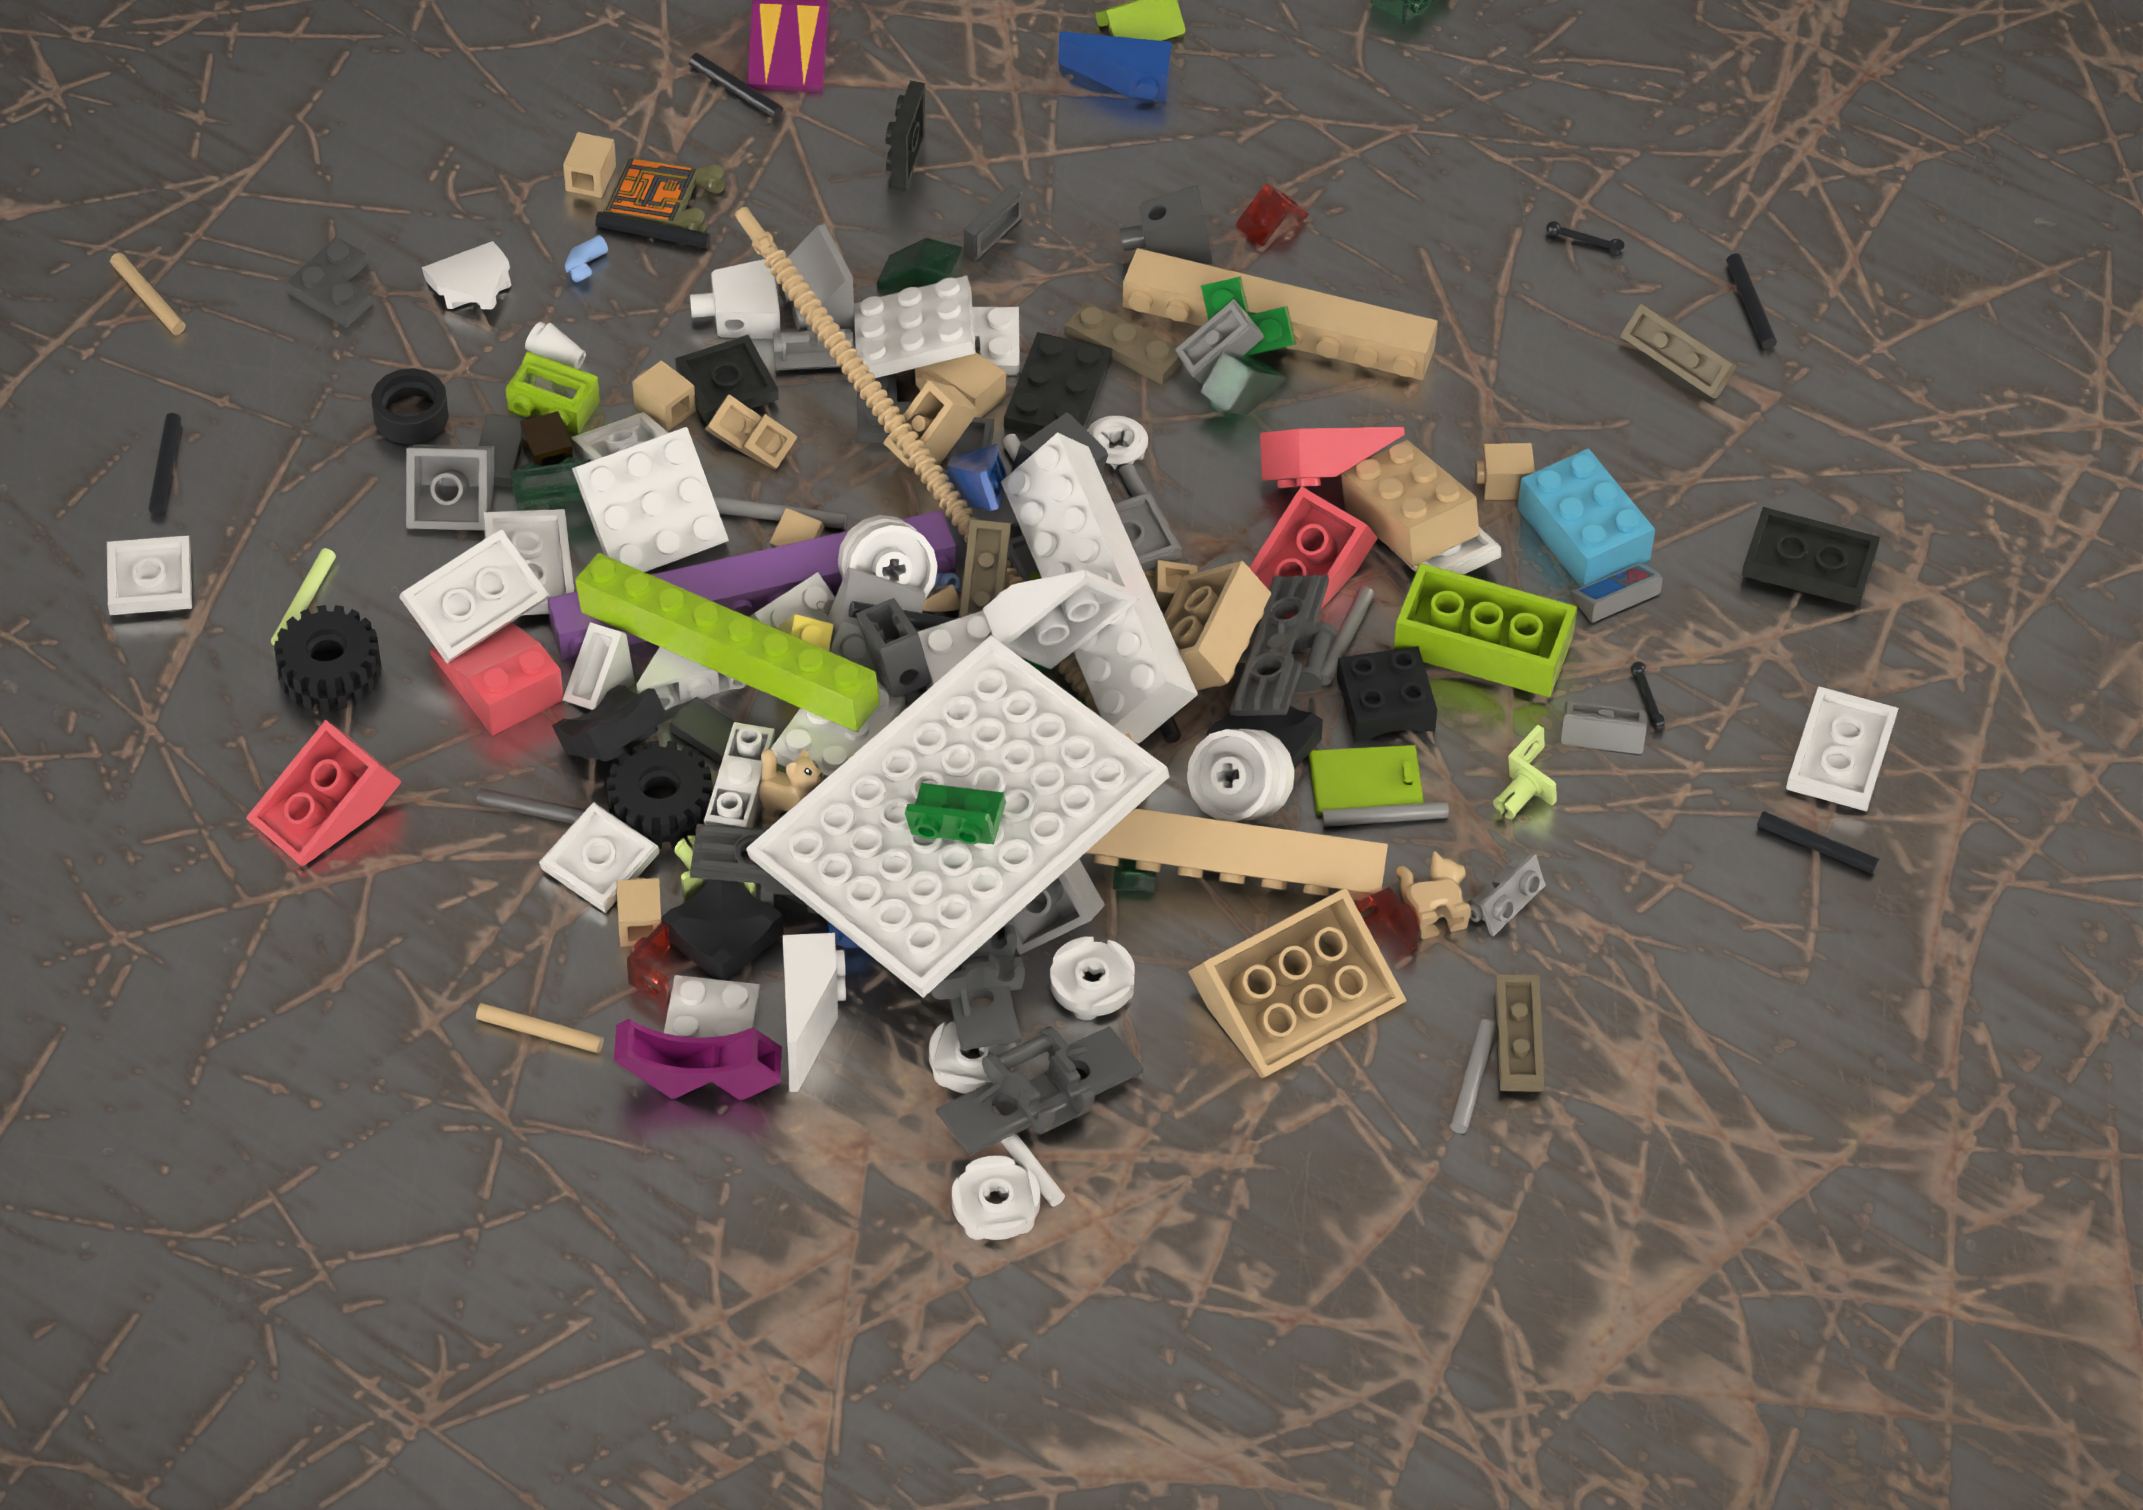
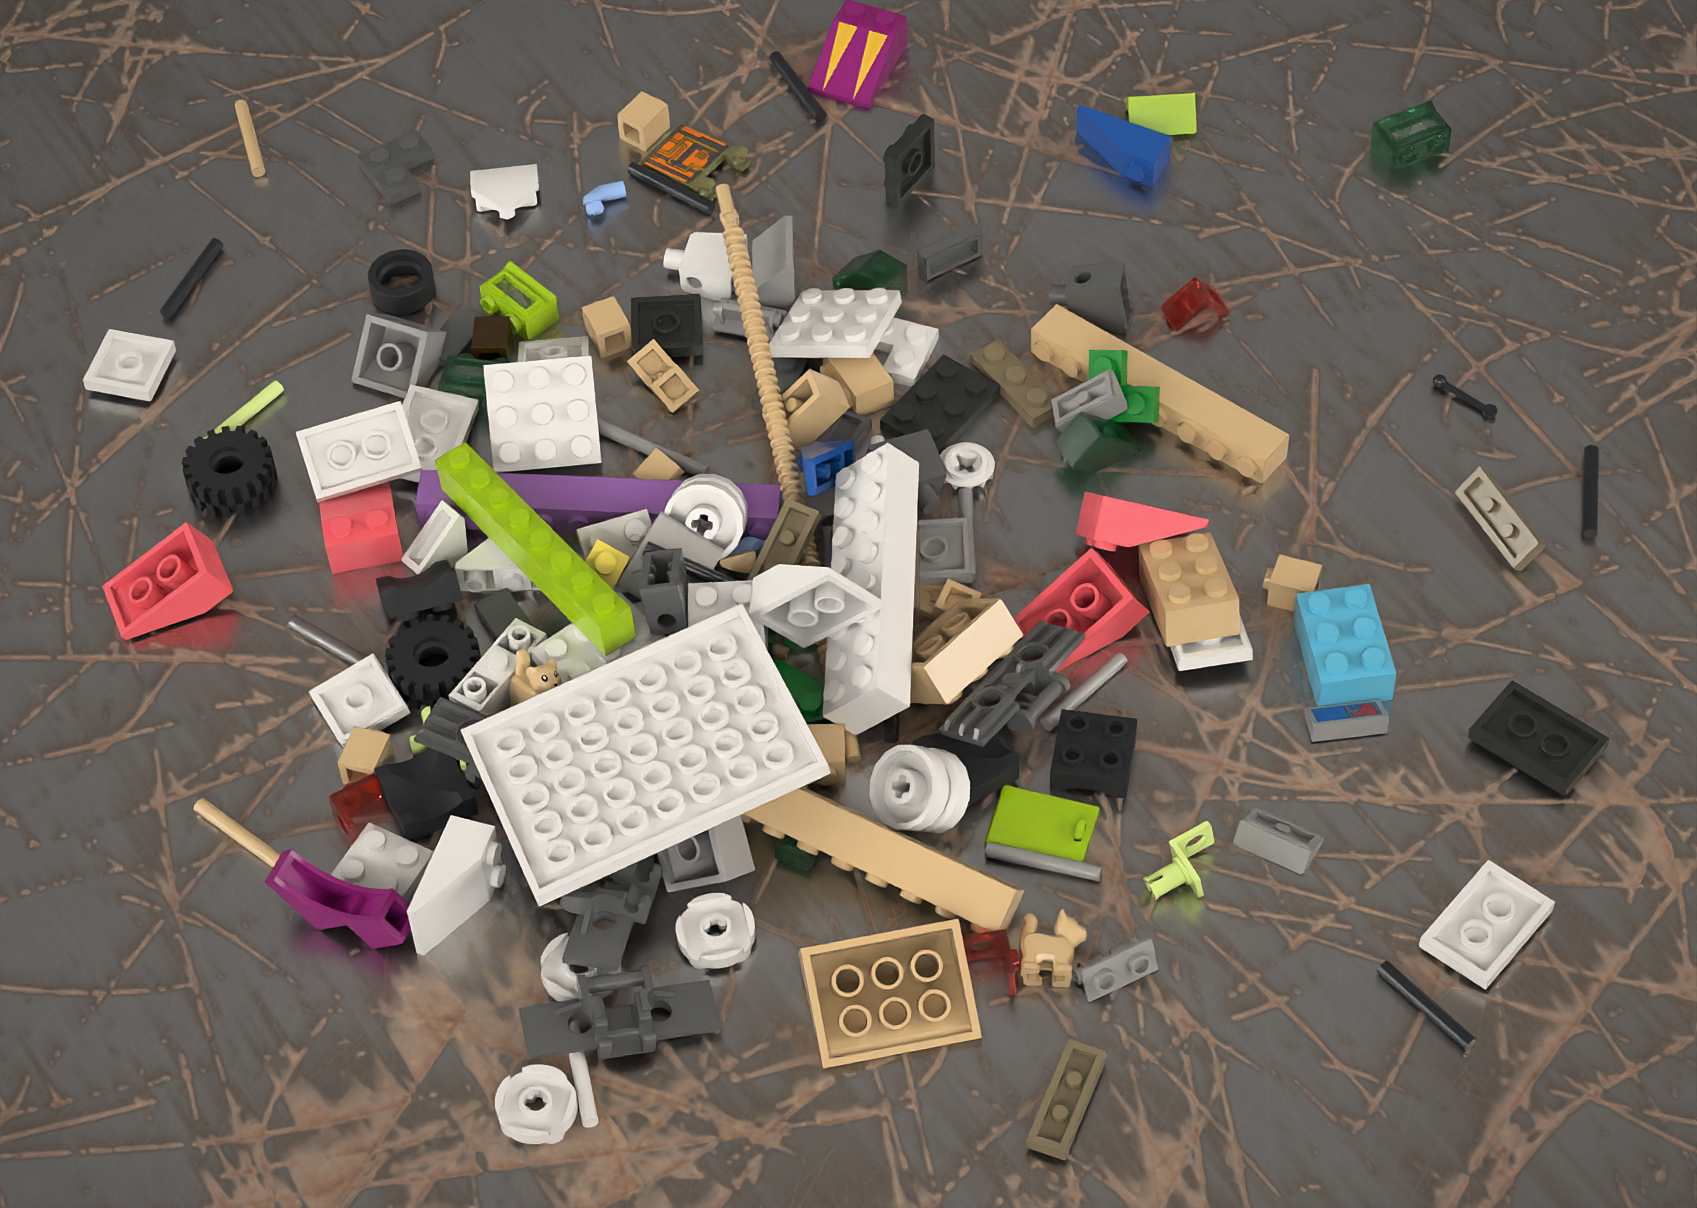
camera: 25 degrees right, 0 degrees up
white cone [525,322,586,369] -> none
green bracket [905,783,1006,844] -> none
lime brick [1393,563,1578,698] -> none
light grey bar [1450,1019,1497,1134] -> none
black hinge [1630,662,1665,731] -> none

